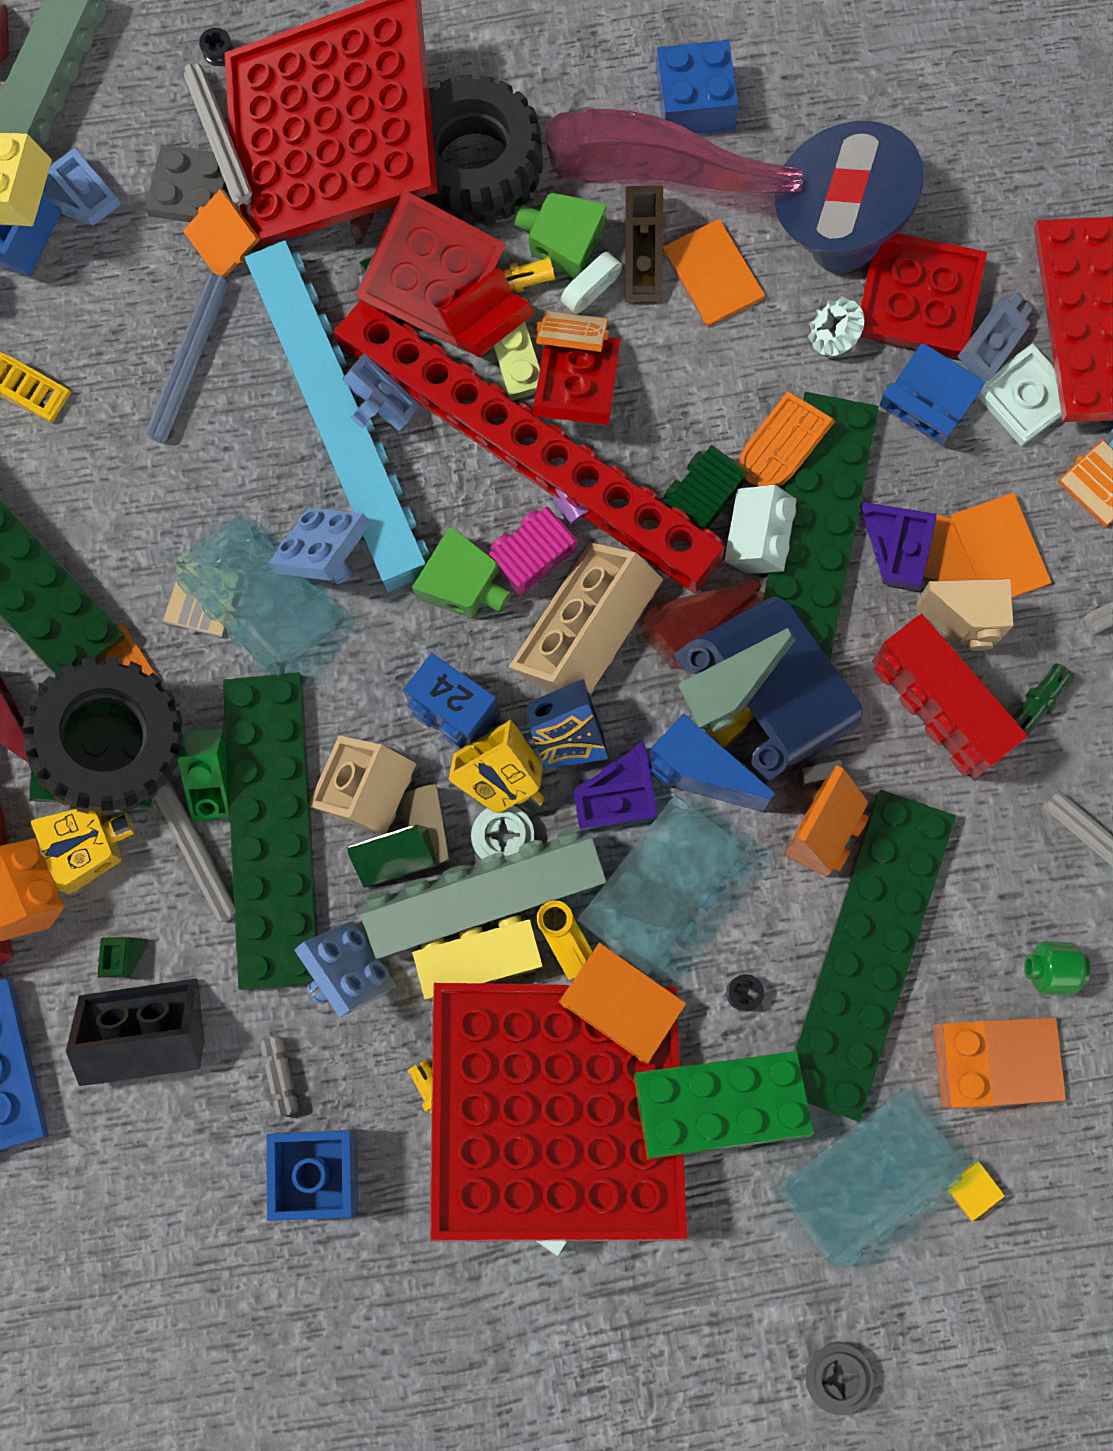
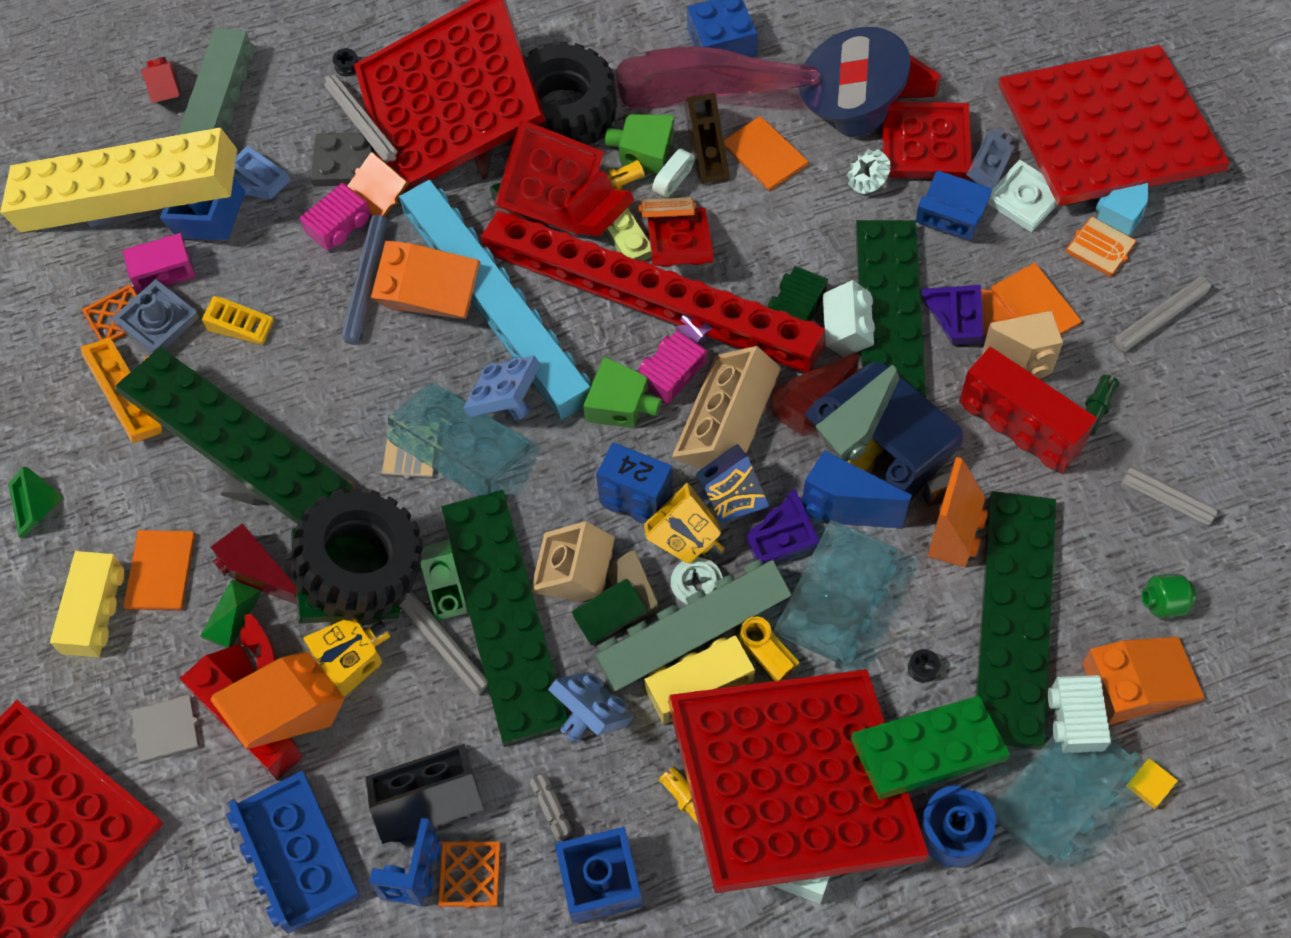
camera: 15 degrees left, 15 degrees down
dark green slope [98,937,148,978] -> none
medium blue plate [343,353,420,431] -> none
orange piece [559,942,686,1064] -> none
orange window [739,391,835,487] -> none
none -> dark pink brick [300,183,371,251]
none -> blue bracket [369,818,442,907]
none -> orange slope [371,240,480,319]
none -> orange window [438,840,501,909]
none -> red slope [897,54,941,99]
none -> blue brick [919,785,996,868]
none -> light aqua brick [1048,675,1111,754]

